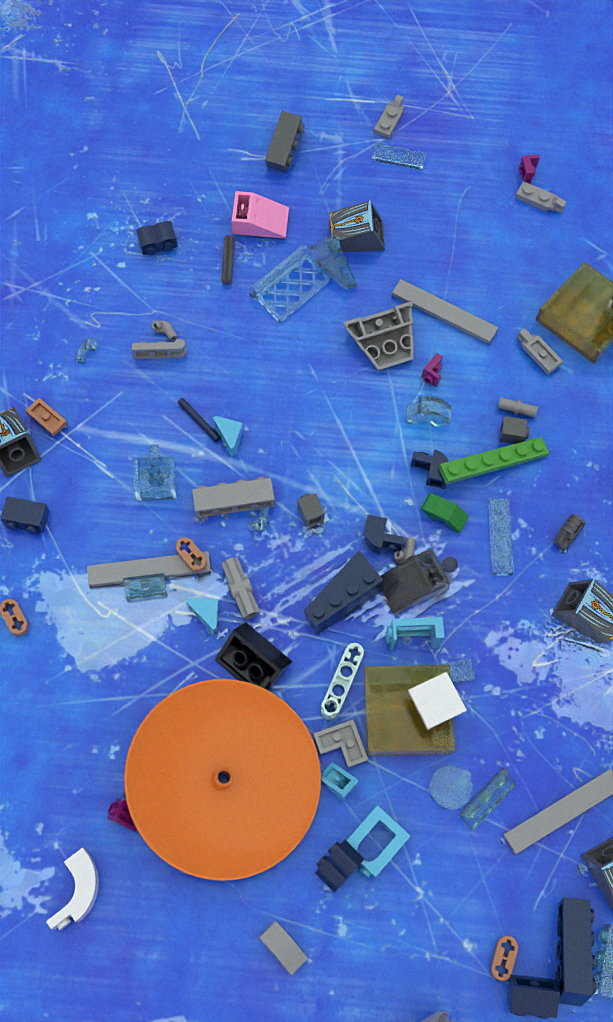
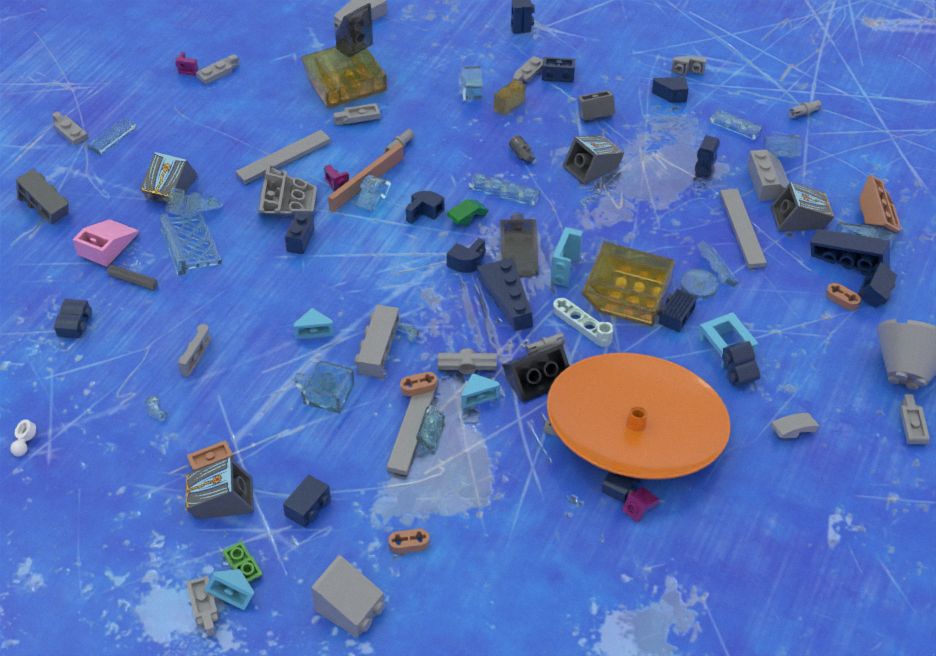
camera: 65 degrees left, 20 degrees down
white arch [46,847,99,930] -> none
light grey arm [151,320,178,342] -> none
dark blue bar [178,398,221,442] -> none
dark grey brick [297,493,325,527] -> none
light grey plate [313,720,368,768] -> none
medium azure slope [321,762,359,801] -> none
light grey arm [394,538,415,564] -> none
white tile [408,672,467,730] -> none
bright green plate [438,437,549,484] -> none
dark grey brick [499,416,530,444] -> none
none -> white plate [10,419,36,457]
none -> dark blue brick [285,212,315,254]
none -> nougat tile [328,143,404,212]
none -> light grey pin [525,332,566,354]
none -> dark blue brick [658,289,697,332]

